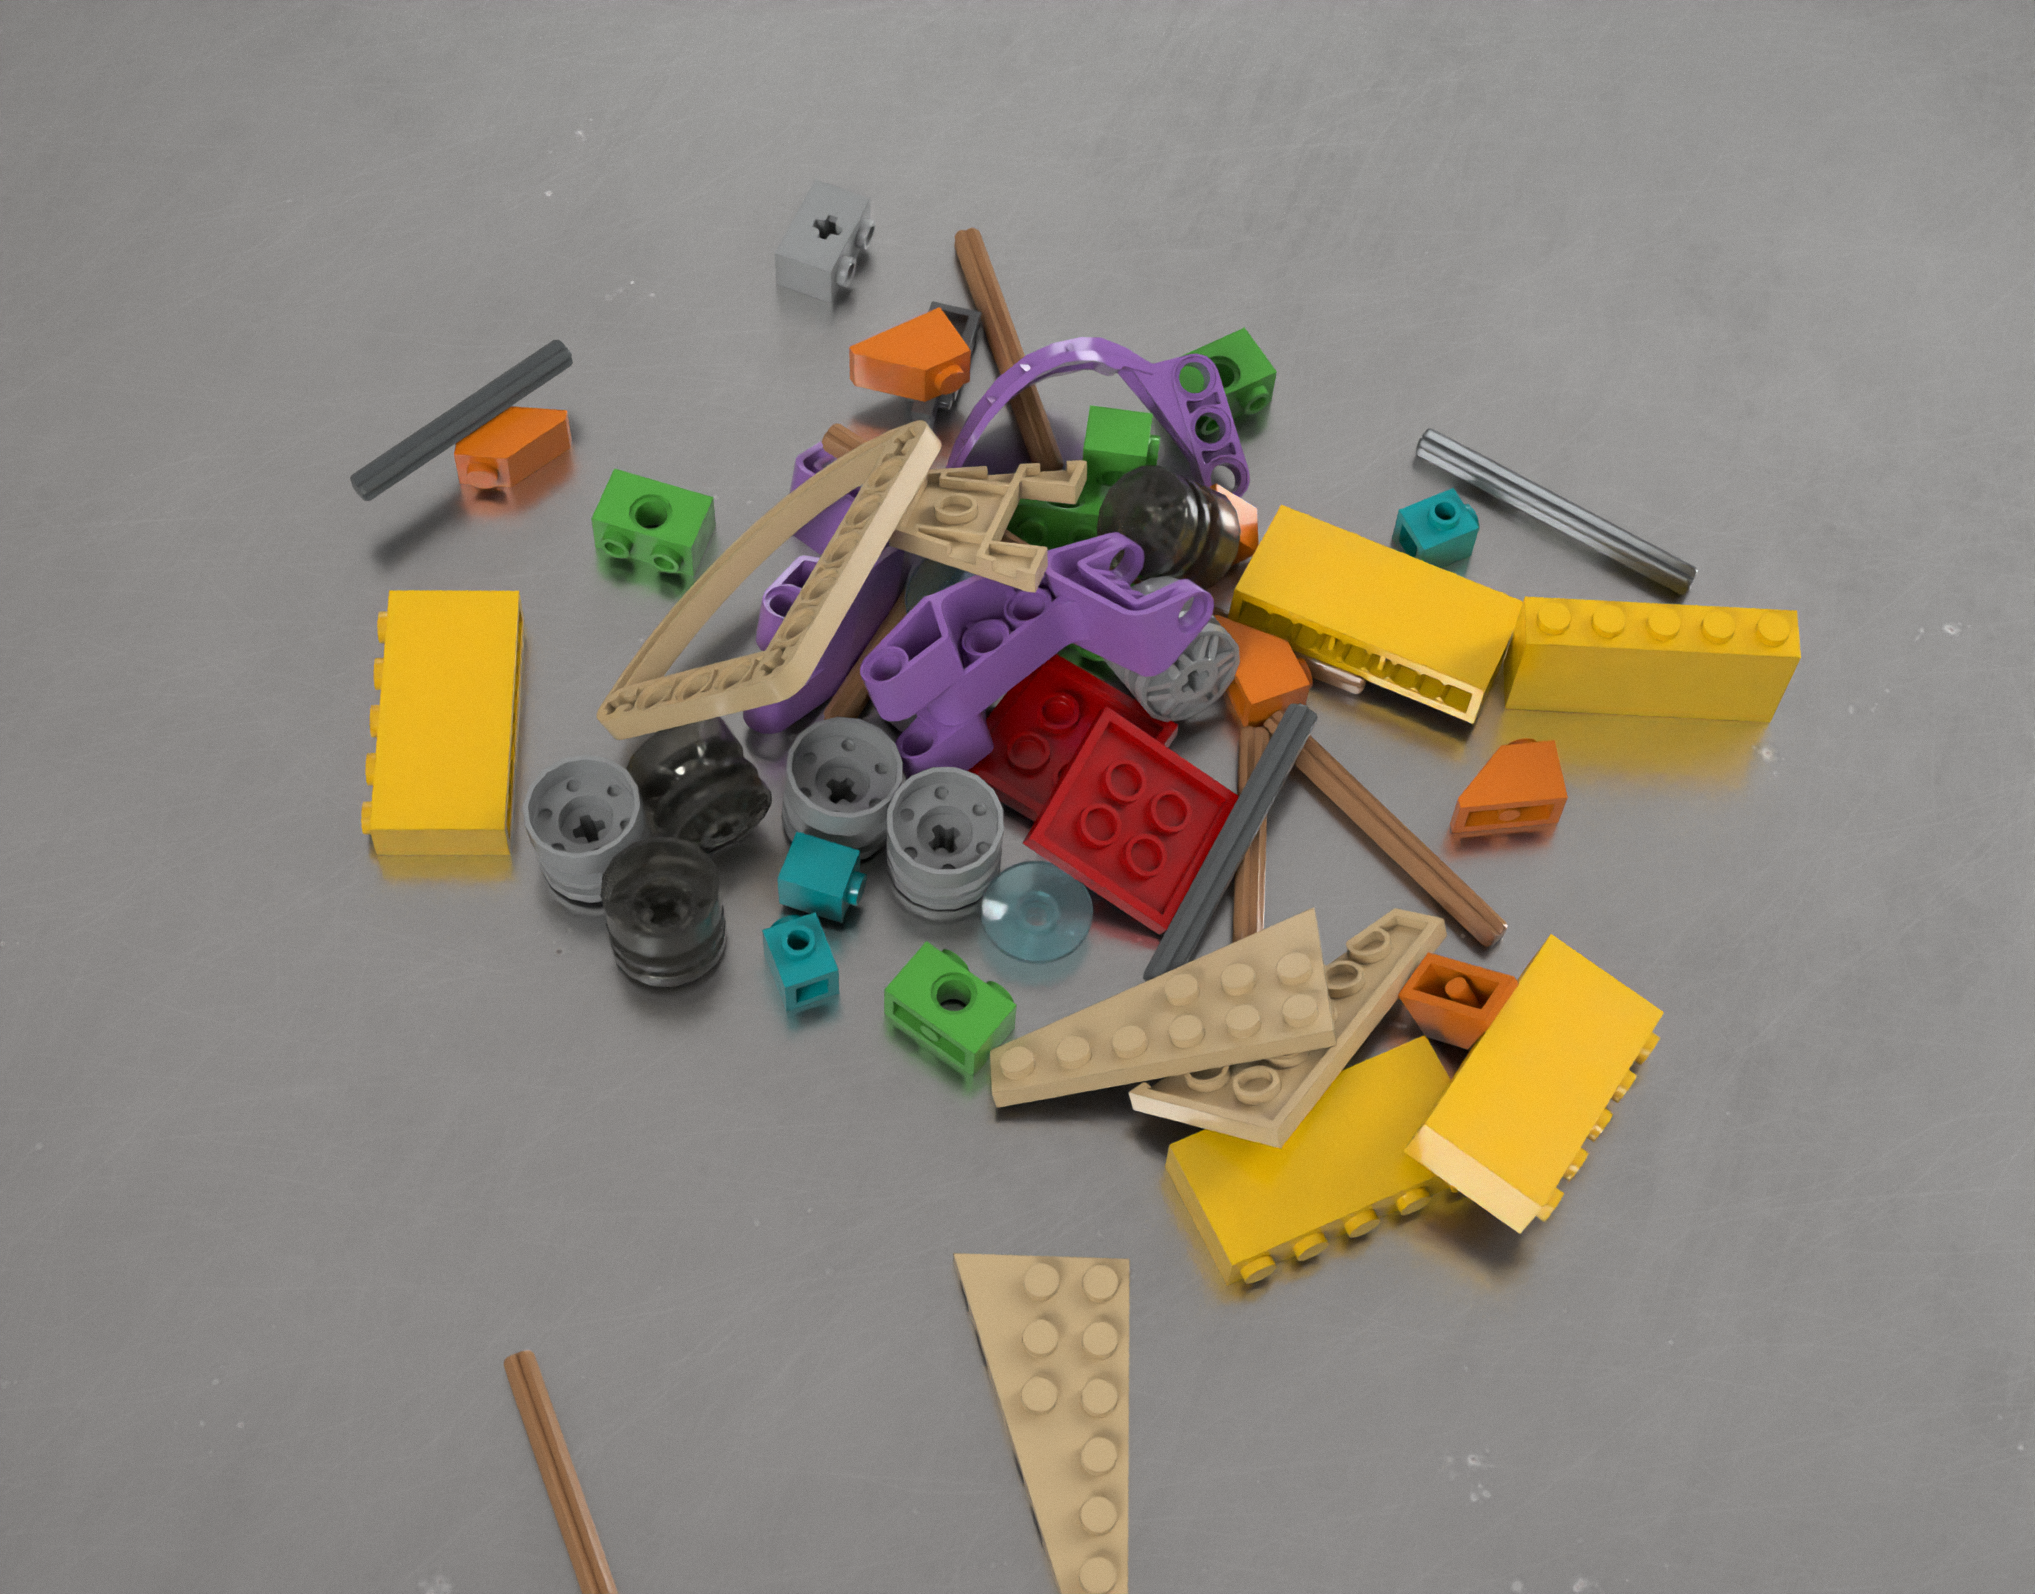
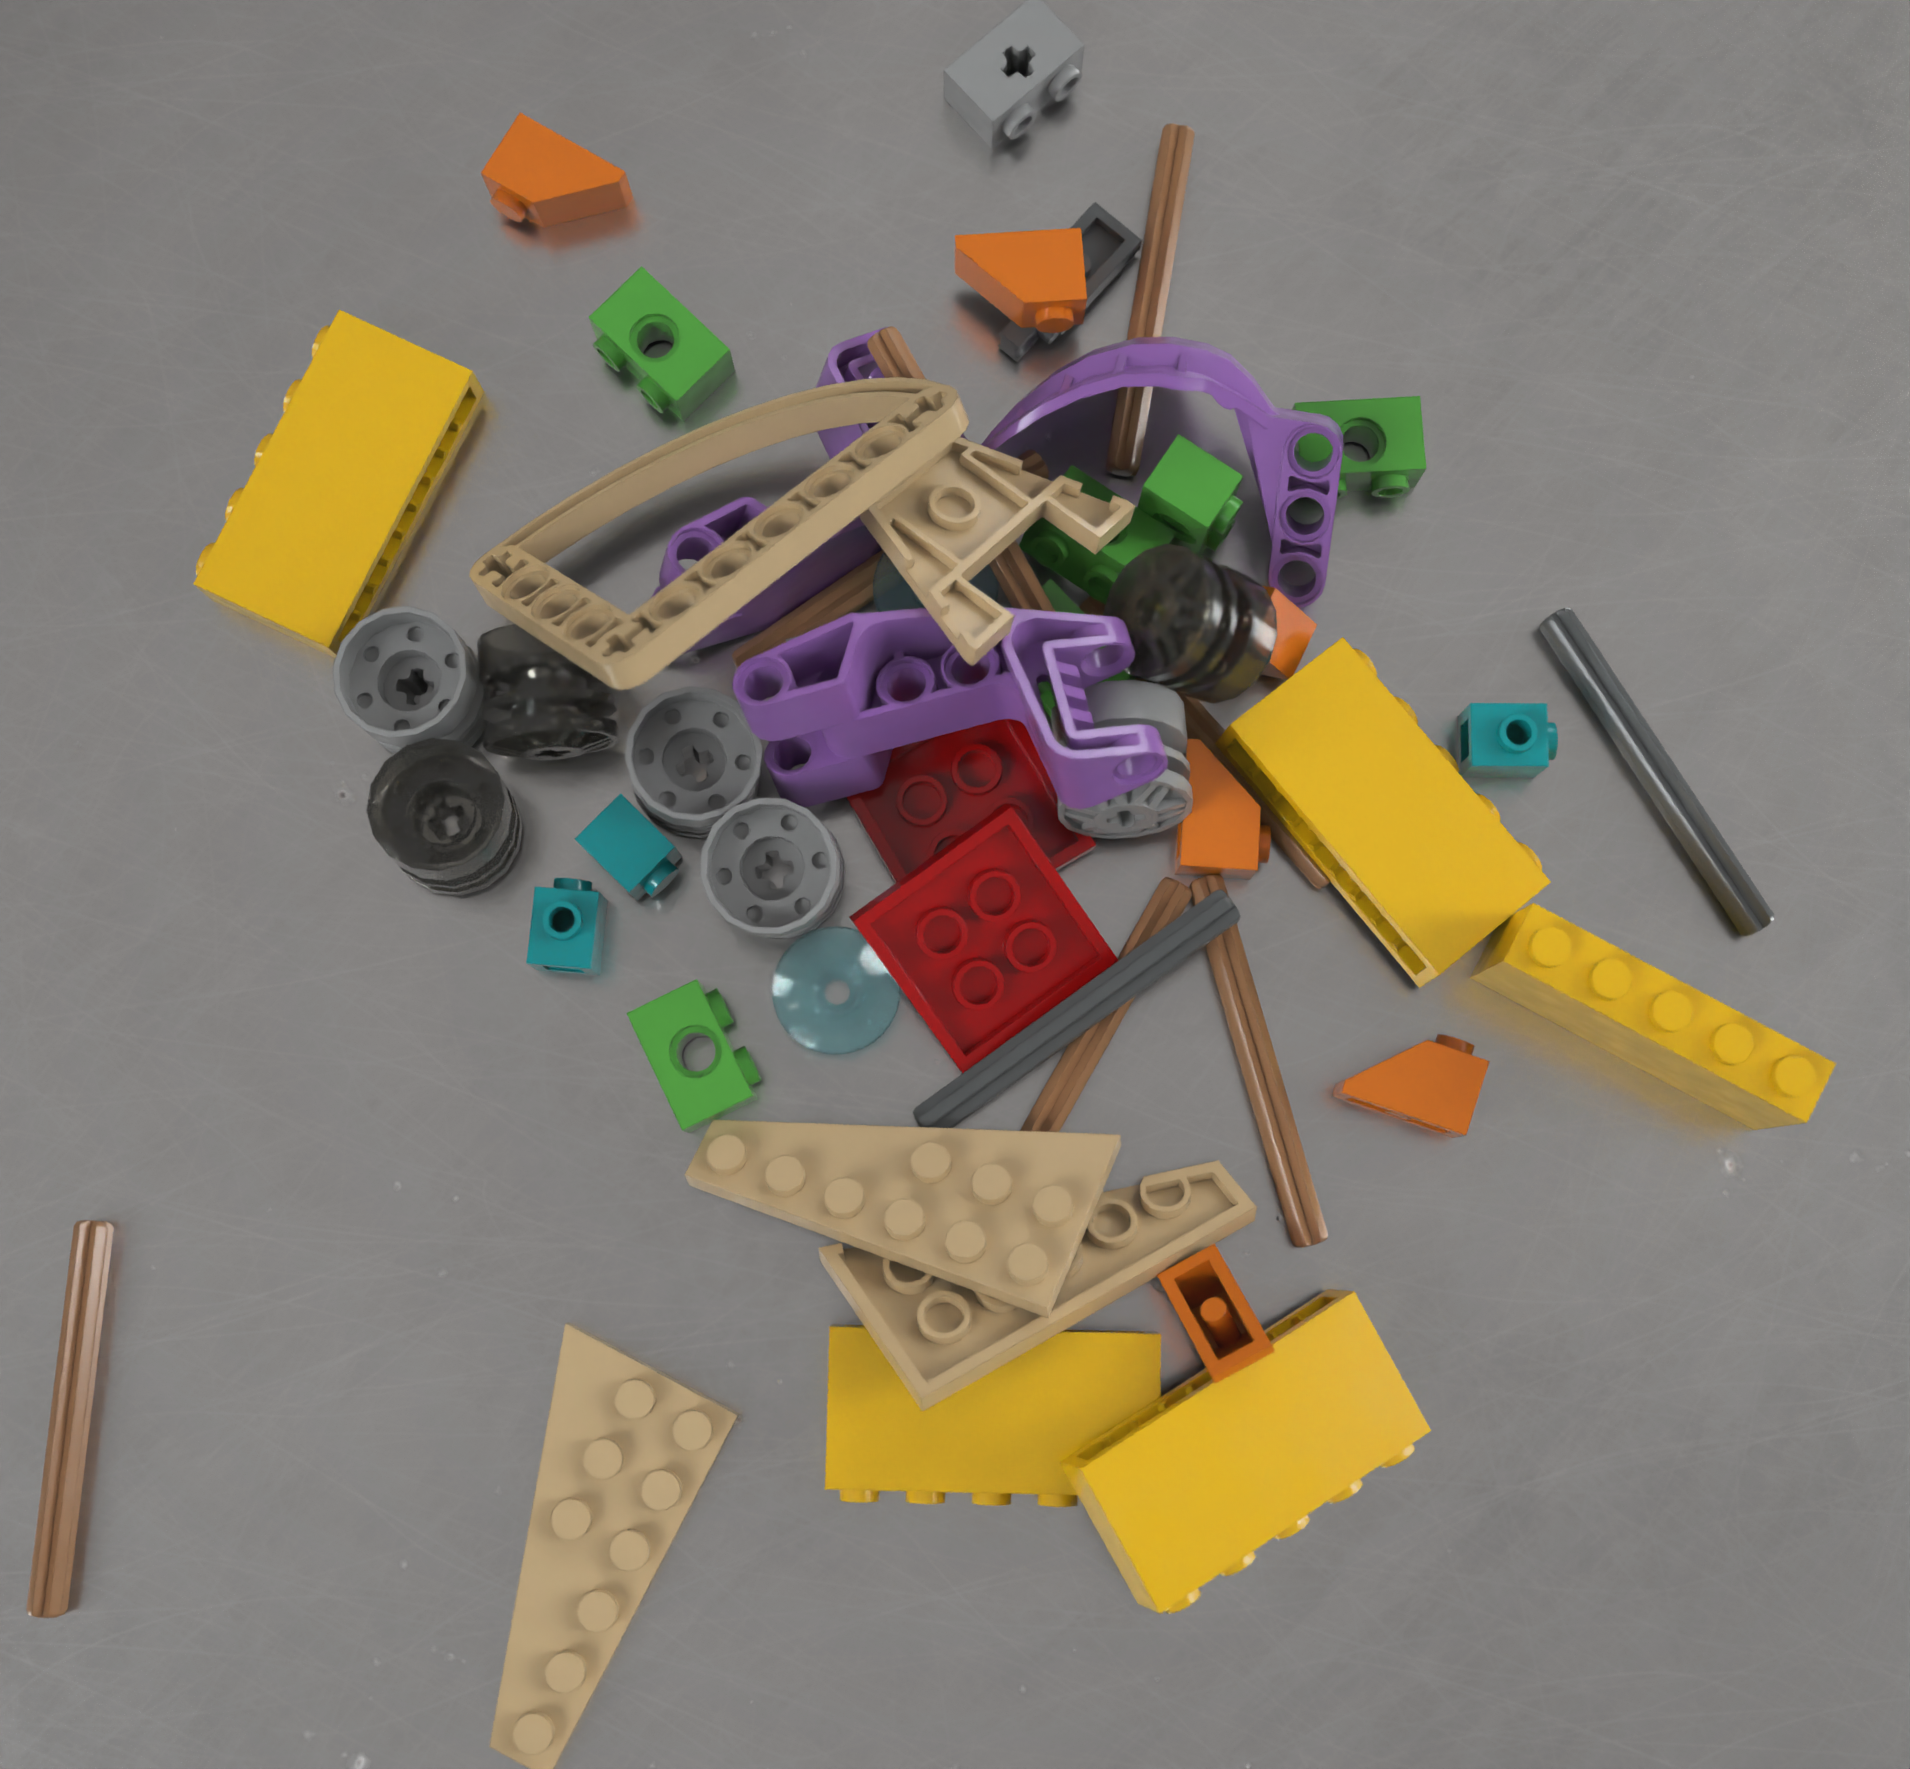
camera: 30 degrees right, 20 degrees up
dark grey axle [350,339,573,501] -> none

